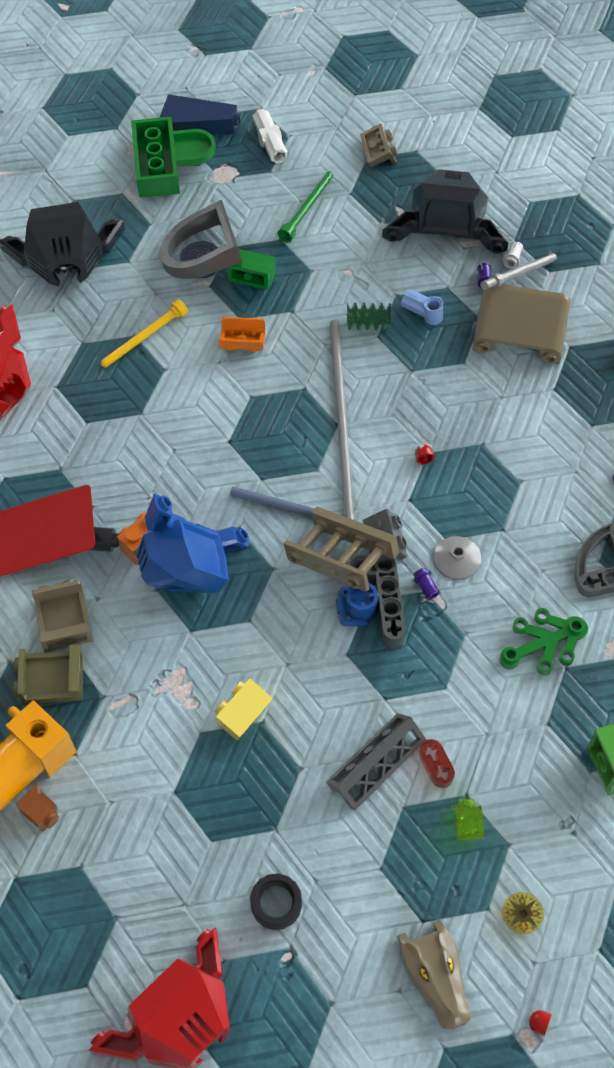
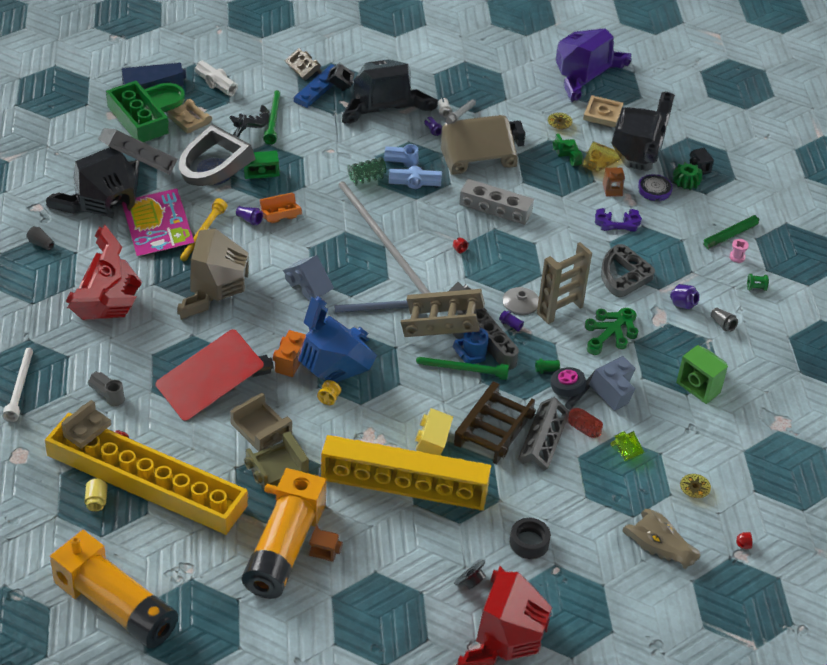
camera: 30 degrees left, 15 degrees down
none -> dark grey window [98,128,178,175]
none -> sticker [122,188,194,256]
none -> tan plate [167,99,212,134]
none -> dark tan helmet [177,228,249,320]
none -> black piece [229,105,270,138]
none -> dark purple cone [236,206,263,225]
none -> sand blue brick [283,255,334,301]
none -> blue plate [294,64,334,108]
none -> yellow wheel [317,380,341,405]
none -> yellow brick [321,435,491,511]
none -> black brick [326,63,355,91]
none -> light blue piece [389,166,442,189]
none -> green piece [416,357,509,380]
none -> dark brown fence [454,381,536,465]
none -> black piece [454,560,486,589]
none -> light grey brick [459,179,534,225]
none -> black bracket [509,120,526,147]
none -> green pin [535,358,560,374]
none -> dark tan fence [537,242,592,324]
none -> black wheel [551,367,586,397]
none -> black bar [565,370,595,410]
none -> sand blue brick [589,356,636,411]

